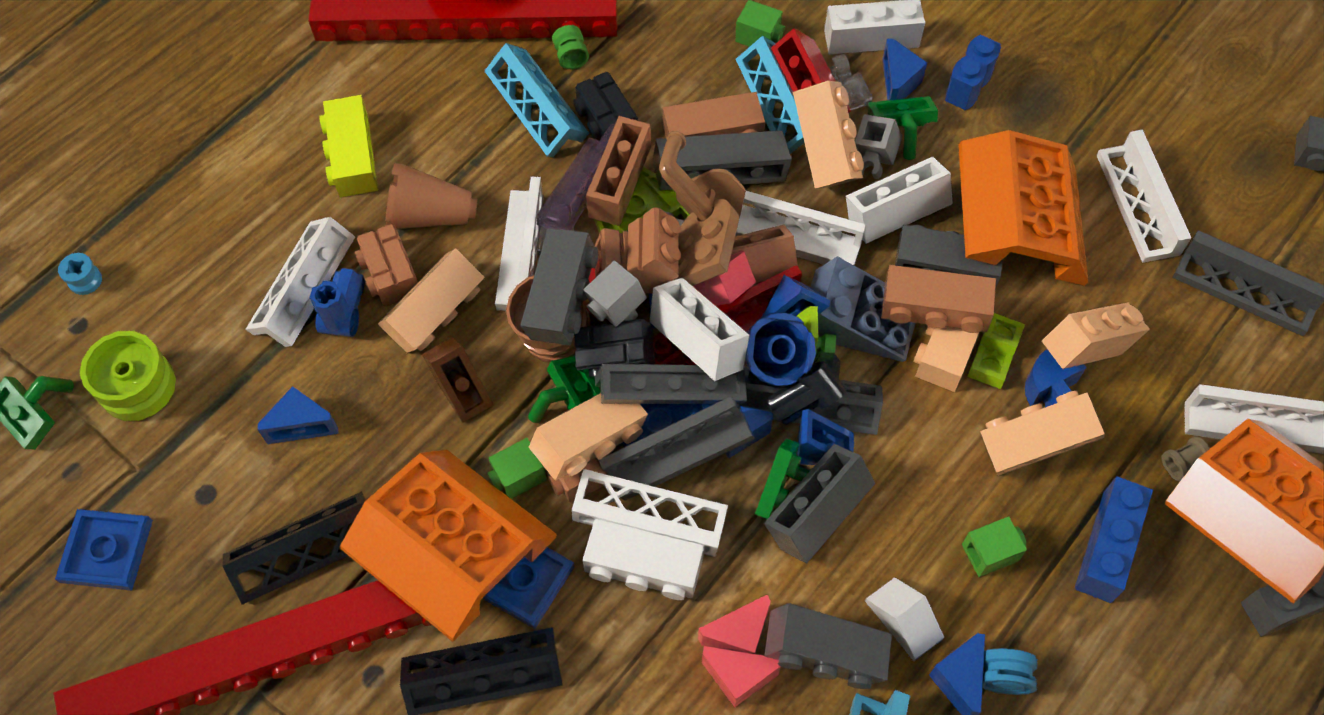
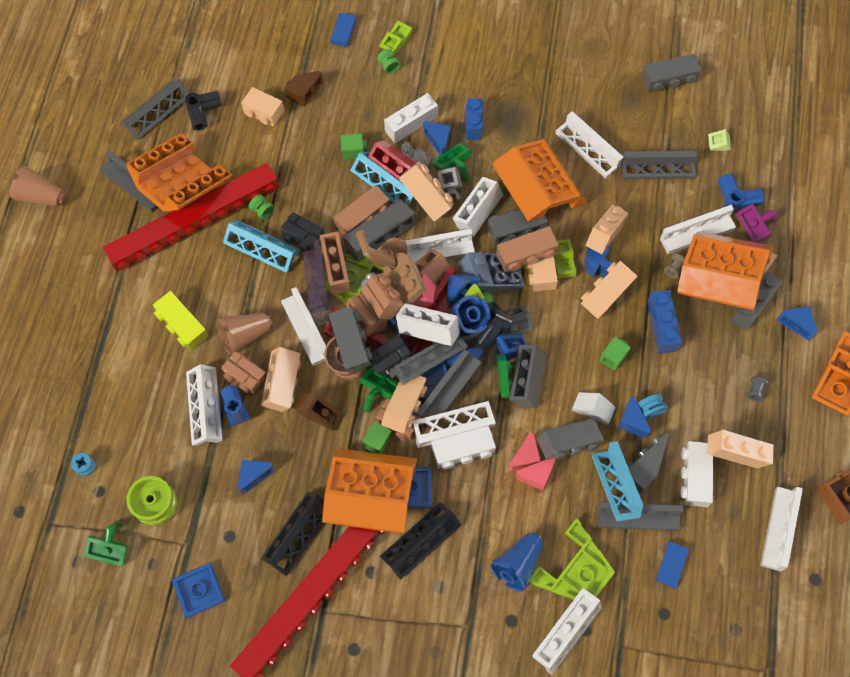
camera: 30 degrees left, 5 degrees up
light grey brick [583,260,647,327] -> none

